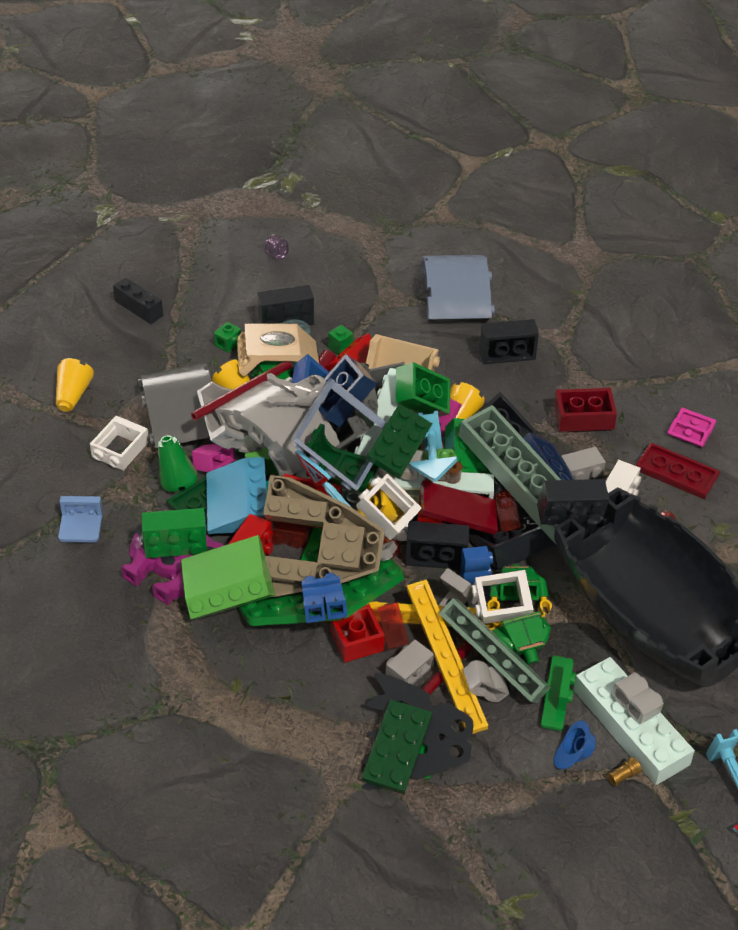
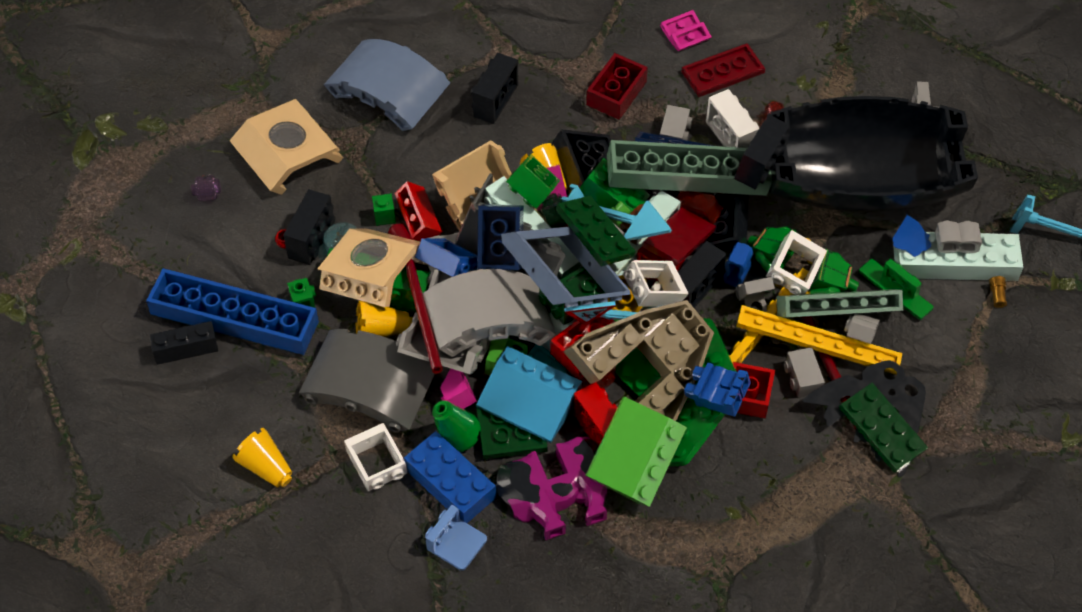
camera: 55 degrees left, 10 degrees up
green brick [142,508,207,558] -> none
light grey hair [266,373,328,407] -> none
clear red brick [376,601,409,649] -> none
blue piece [554,721,596,770] -> none
none -> blue brick [146,268,319,355]
none -> tan panel [230,99,343,195]
none -> blue brick [404,431,496,523]
none -> blue sticker [893,215,932,257]

